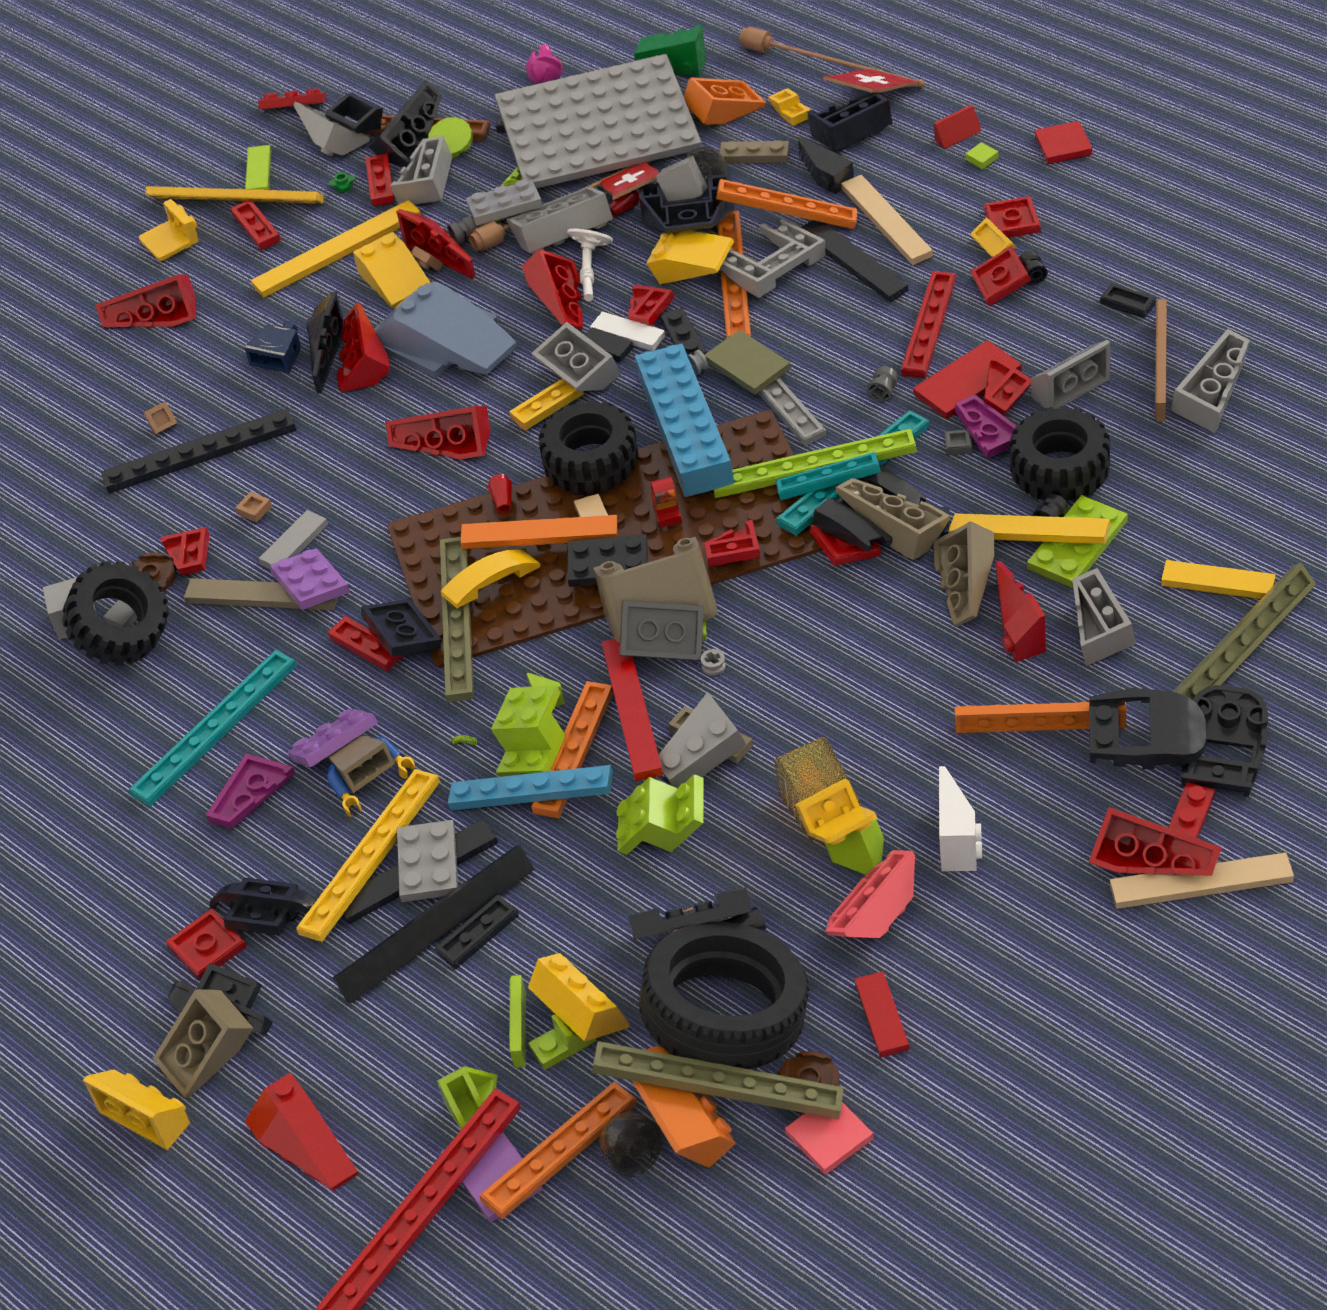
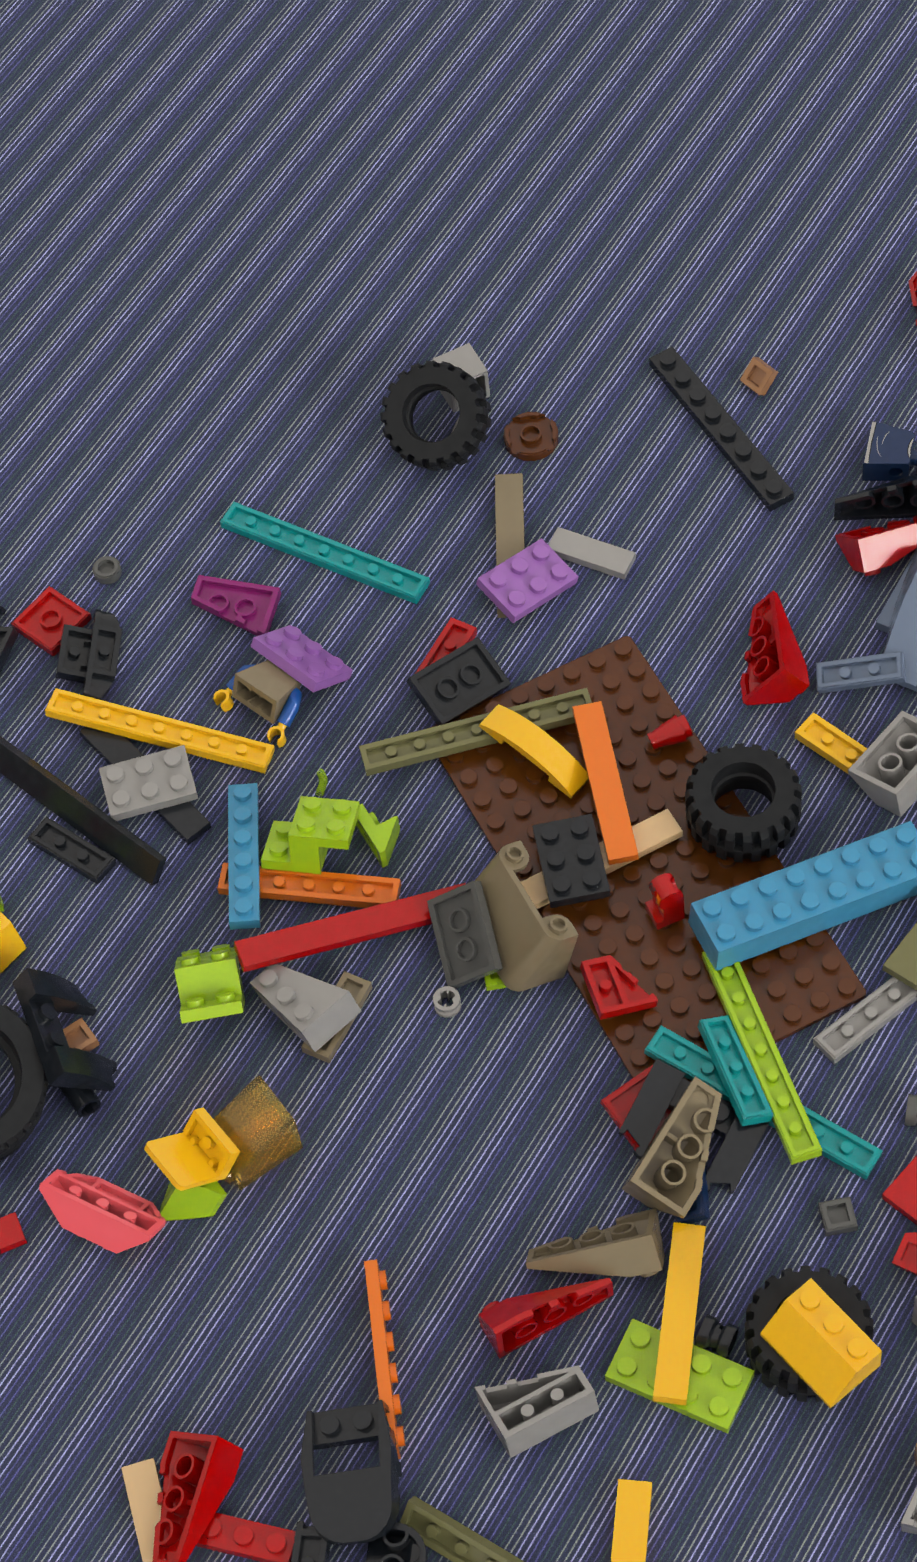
camera: 80 degrees right, 10 degrees up
red wing [160,527,210,576] -> none
medium nougat plate [235,492,272,523] -> none
white slope [939,766,982,871] -> none
magenta wing [955,395,1016,458] -> none
none -> dark grey tile [92,556,122,585]
none -> yellow slope [760,1278,882,1409]
none -> sand blue tile [816,651,906,694]

